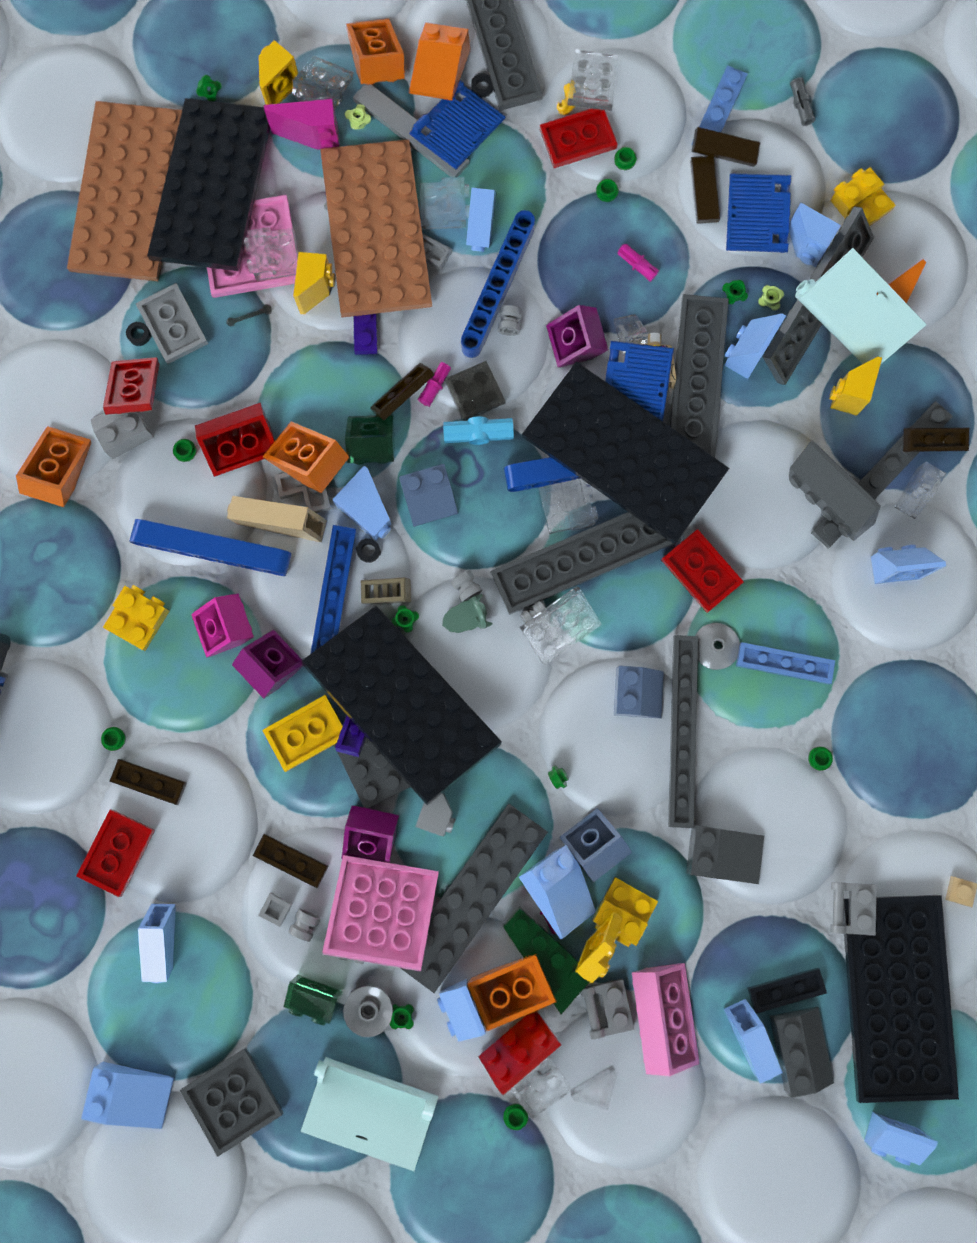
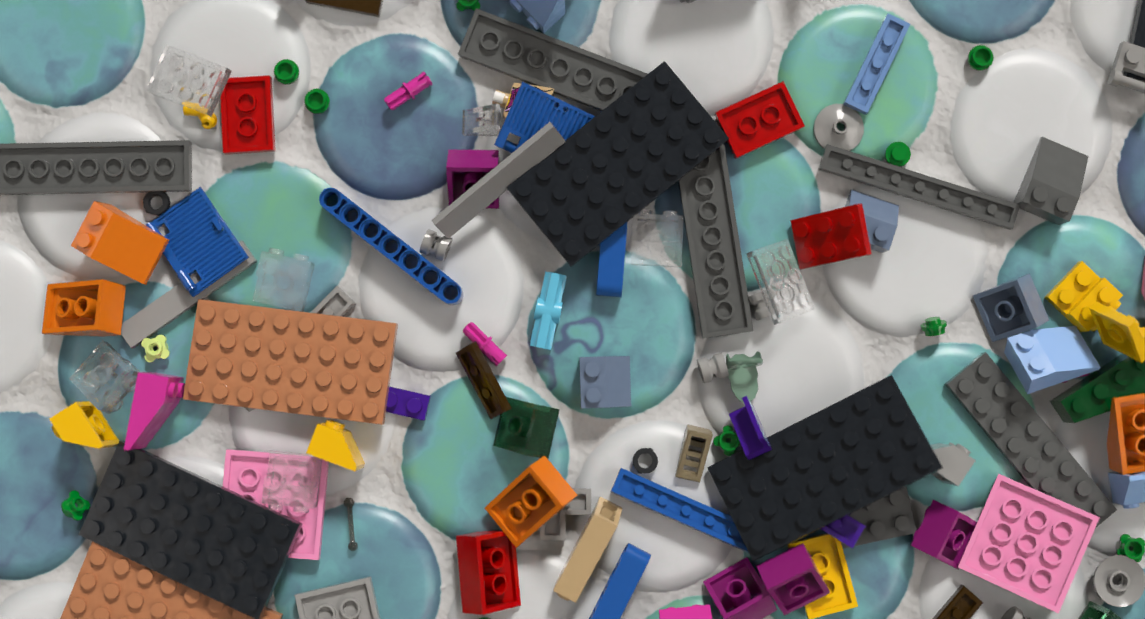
camera: 75 degrees left, 5 degrees up
light blue slope [332,466,392,541] -> none
clear smoke plate [444,361,505,421] -> none
light blue slope [466,188,496,252] -> none
none -> light grey tile [432,122,566,239]
none -> dark purple panel [729,396,772,460]
none -> magenta slope [757,543,830,616]
none -> red plate [790,204,872,269]
none -> green plate [885,142,911,167]

